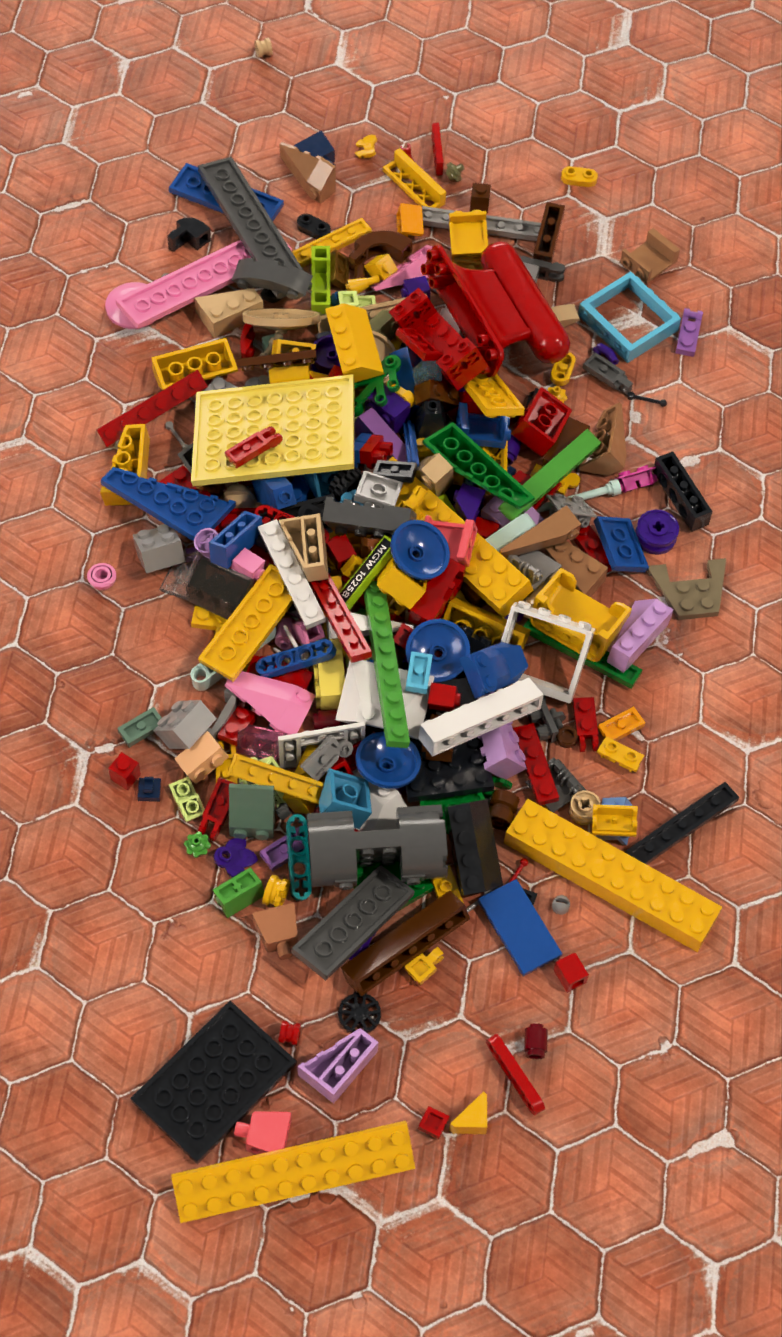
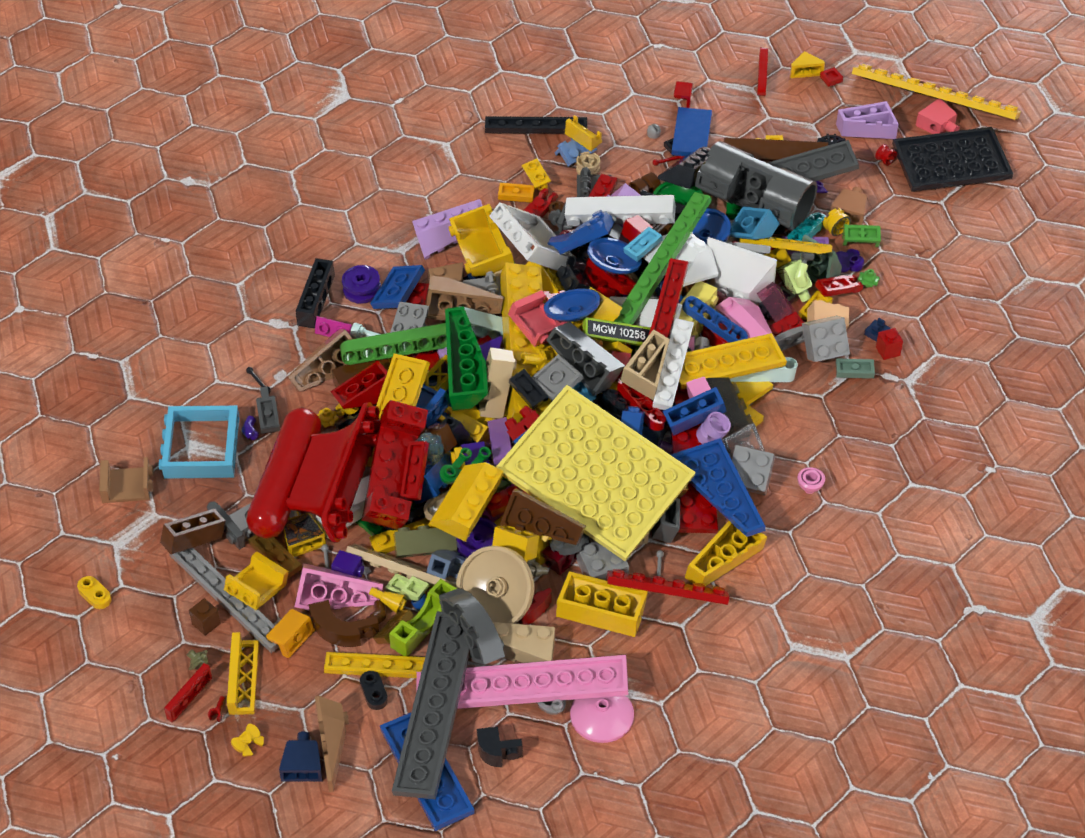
camera: 140 degrees left, 10 degrees down
yellowish green slope [168,777,205,823] -> none
red hinge [224,426,283,469] -> none
yellow brick [365,254,398,281] -> none
blue axle [403,420,419,467] -> none
yellow brick [504,799,722,953] -> none
dark red brick [524,1023,548,1059] -> none
tan slope [551,304,580,328] -> none
dark tan wing [647,558,726,620] -> none
medium lavender plate [675,308,703,357] -> none

